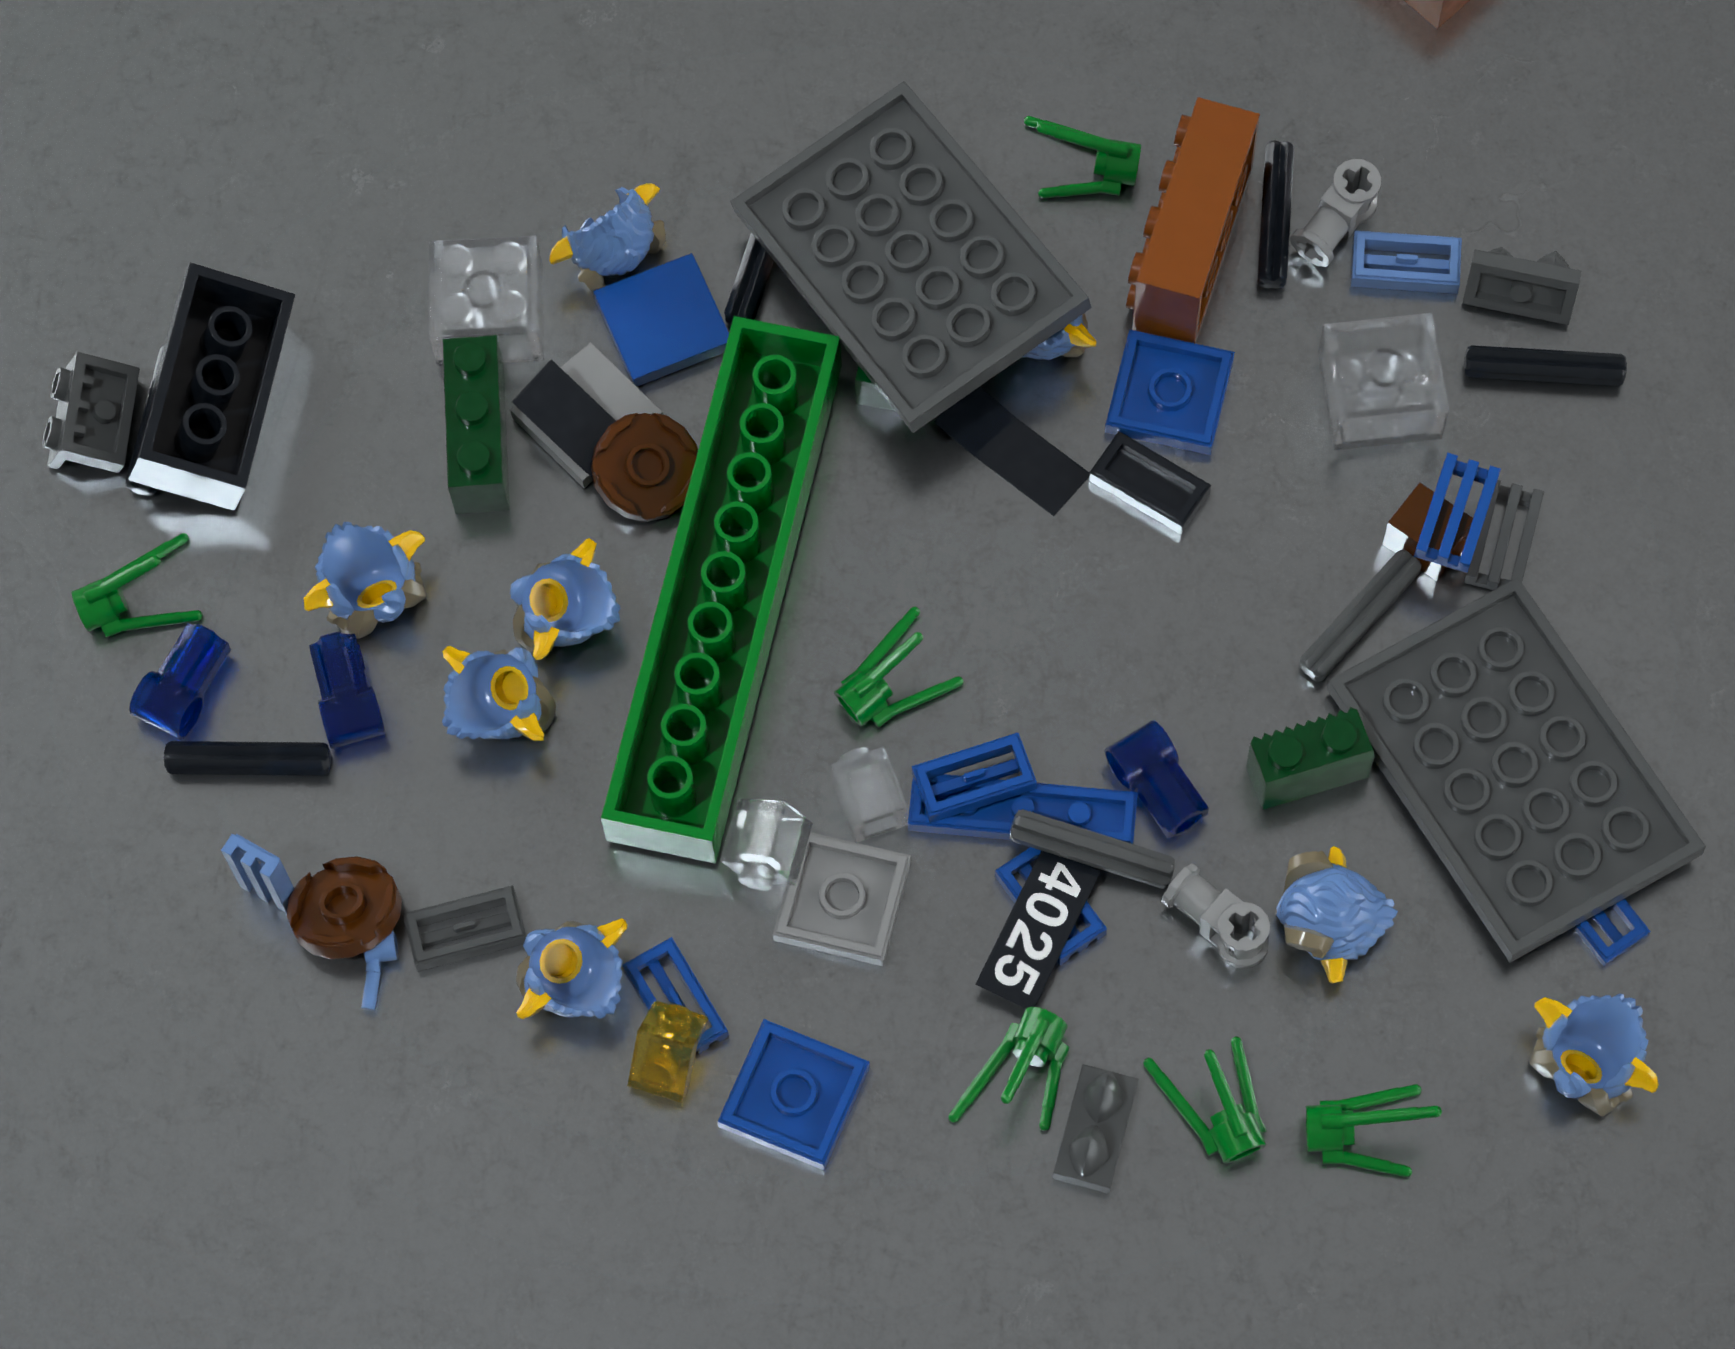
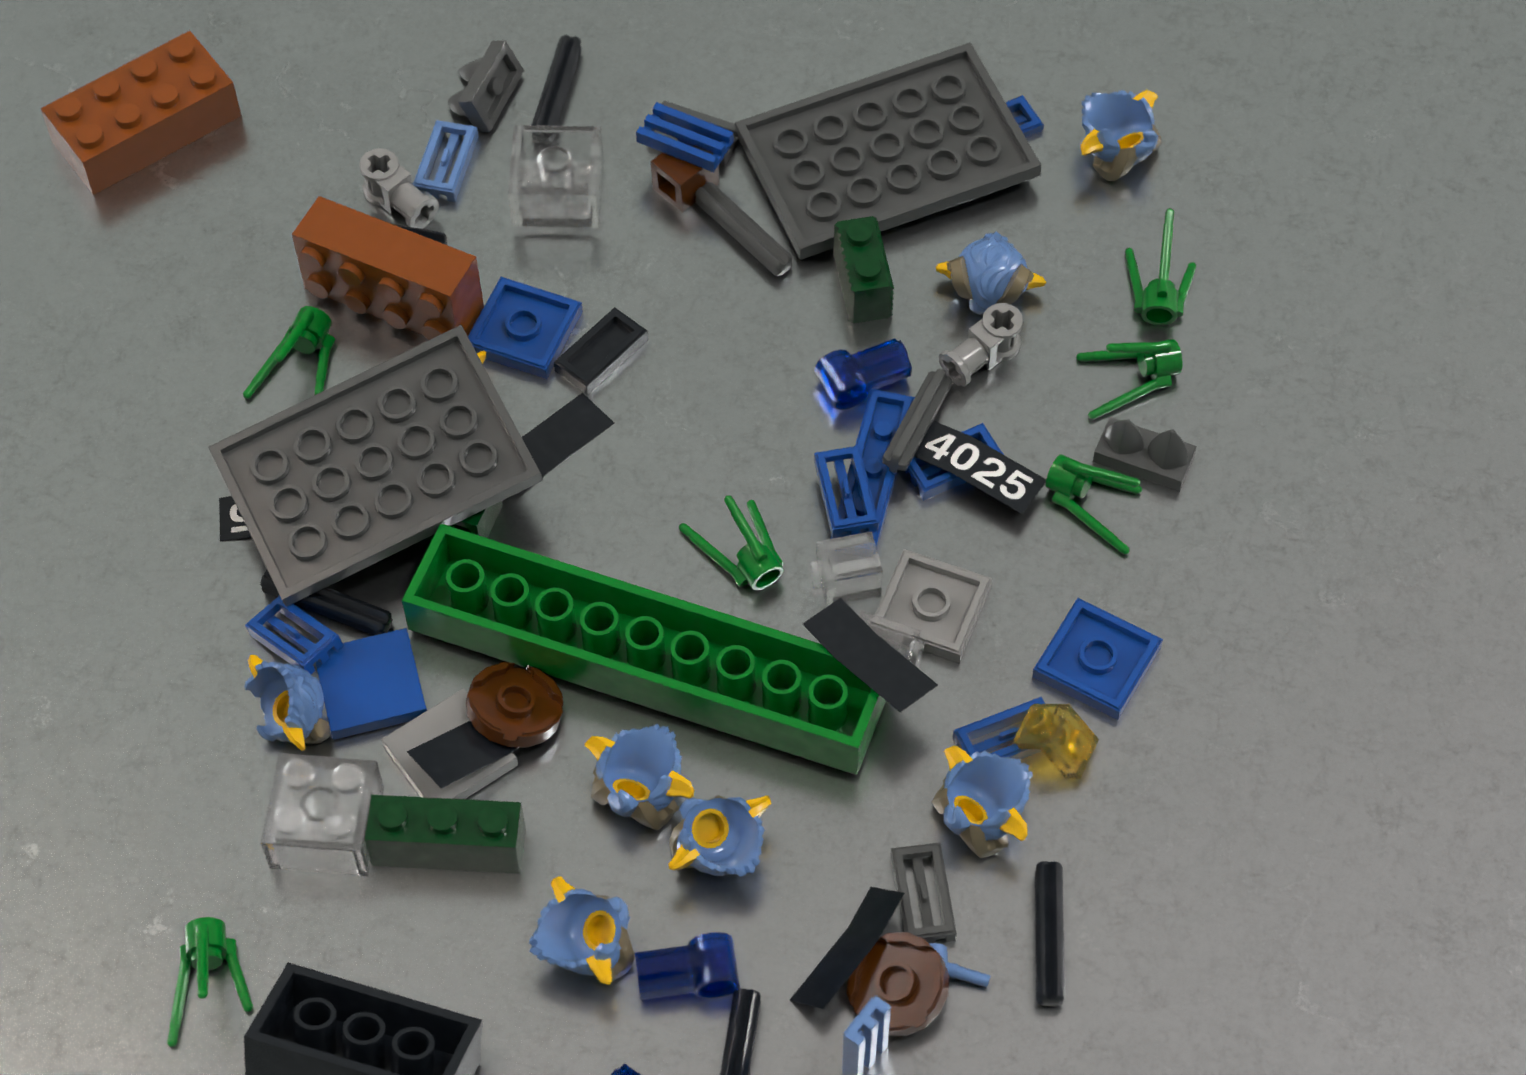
camera: 85 degrees left, 10 degrees down
none -> green plant [167,917,253,1047]
none -> blue tile [245,595,344,675]
none -> black sticker [790,887,905,1009]
none -> black sticker [802,597,938,712]
none -> black axle [1035,861,1065,1006]

